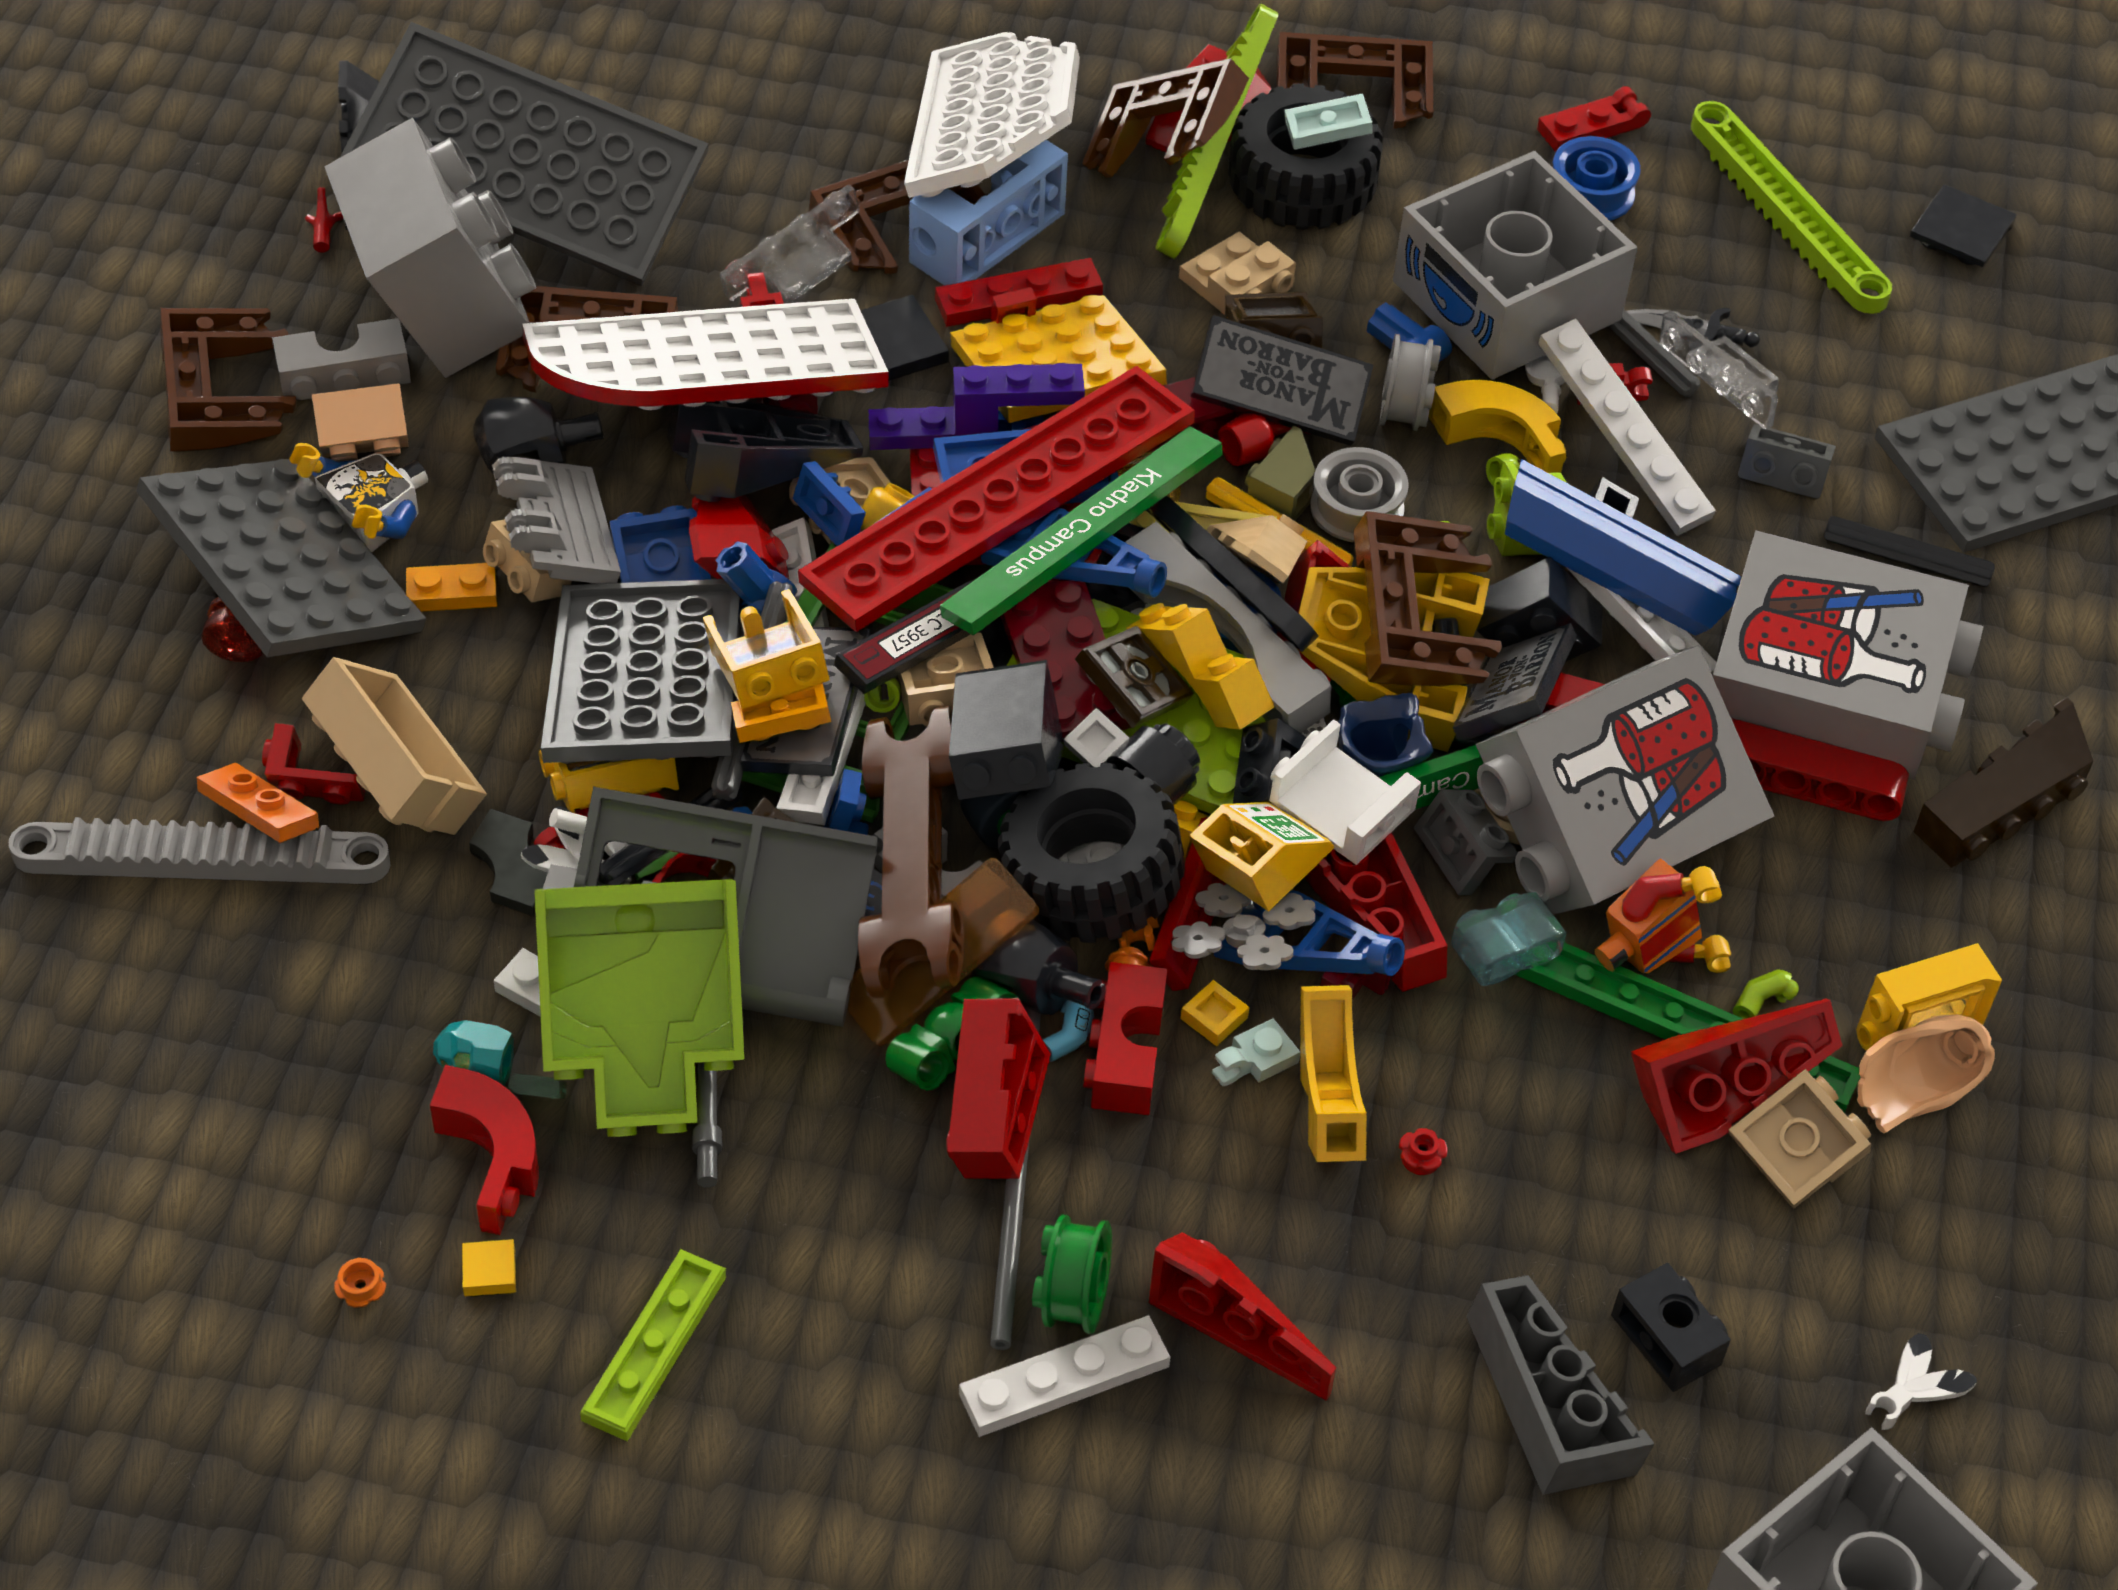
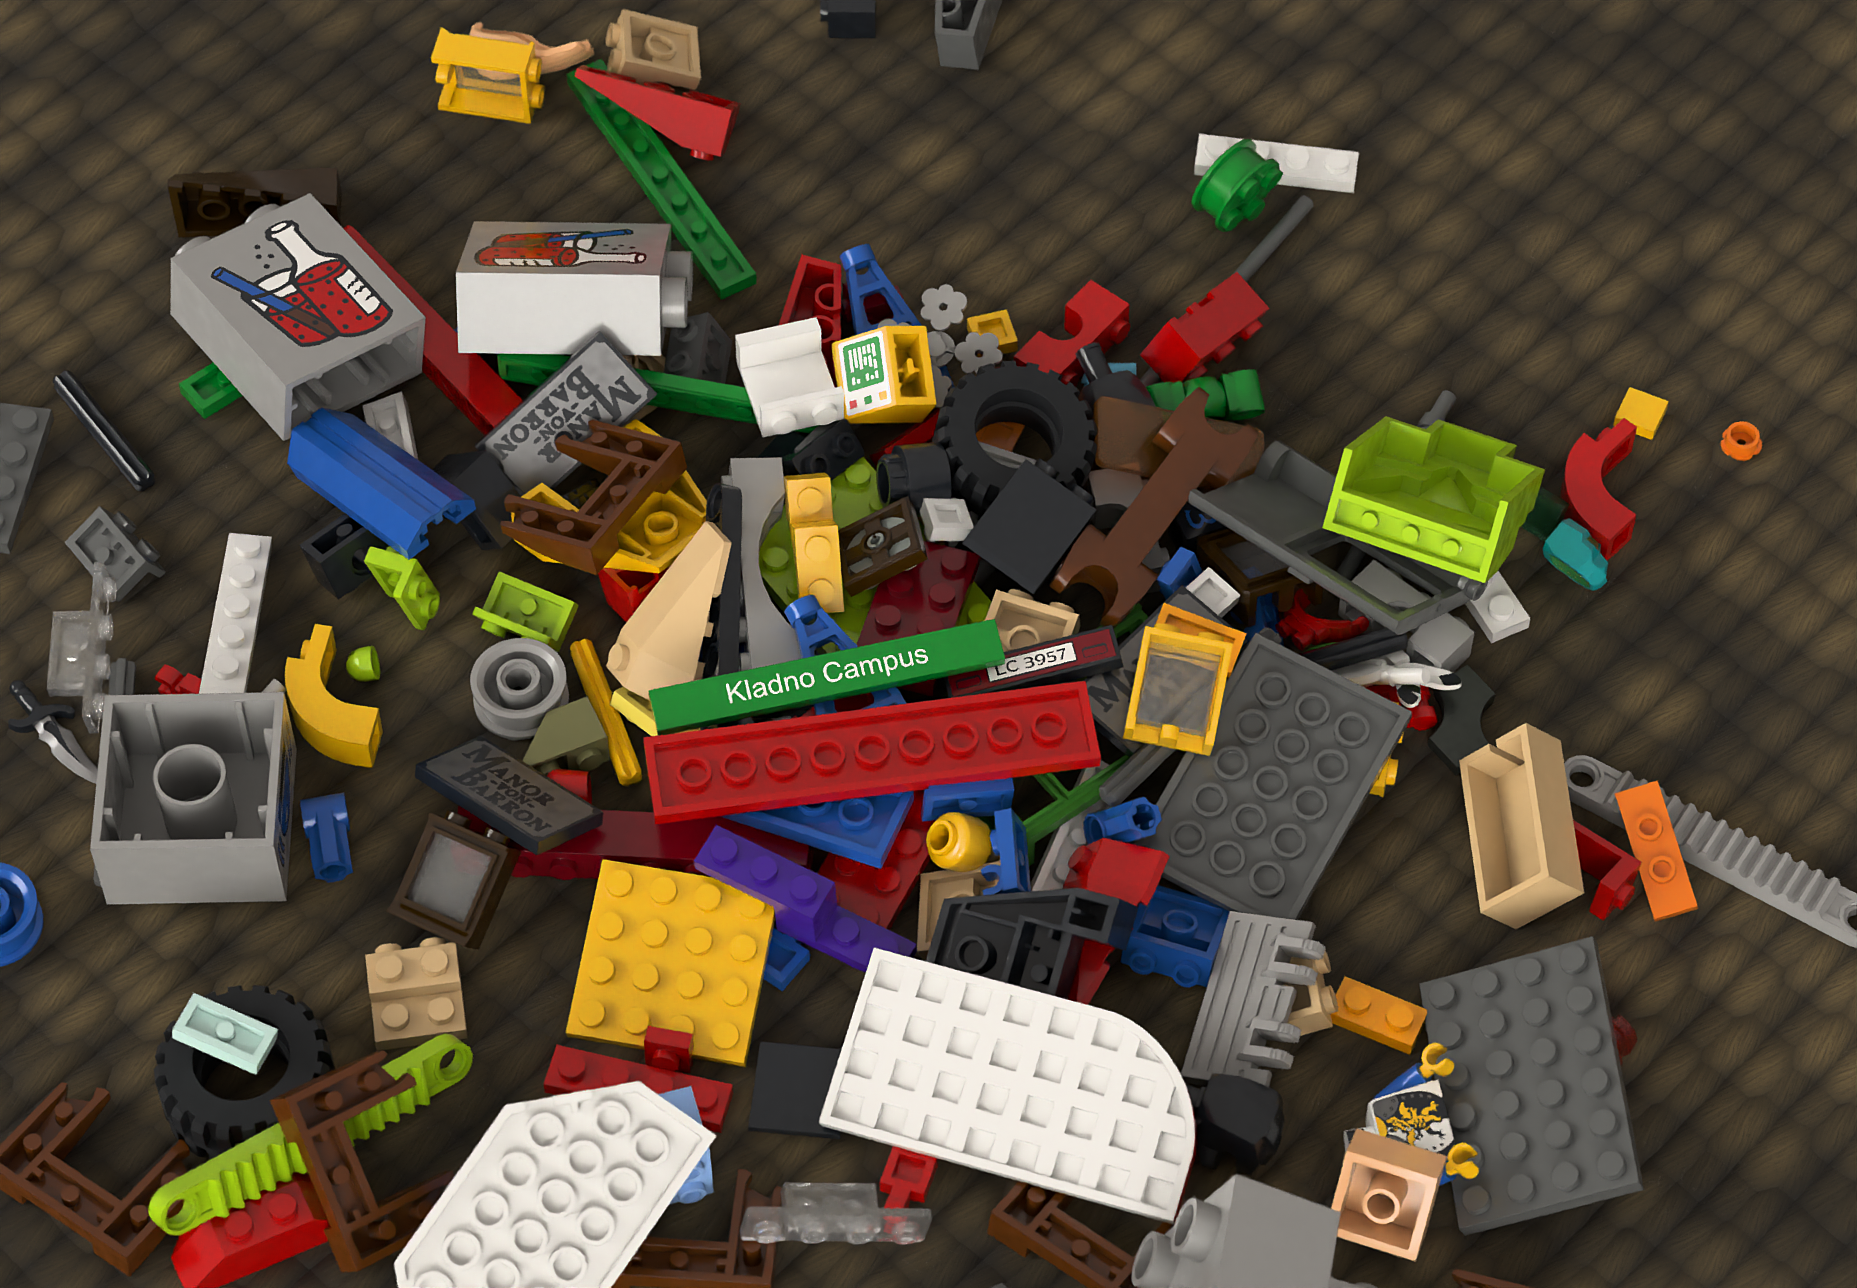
camera: 145 degrees left, 5 degrees up
lime tile [580,1249,726,1441] -> none
red wedge [1149,1232,1336,1401] -> none
light aqua plate [1212,1018,1300,1086] -> none
yellow arch [1300,985,1367,1162] -> none
dark blue piece [1338,692,1433,777] -> none
light grey wheel [1379,333,1441,431] -> none
red plate [1399,1128,1448,1175] -> none
clear light blue brick [1451,892,1567,986] -> none
torso [1594,858,1732,973] -> none
lime arm [1733,969,1799,1019] -> none

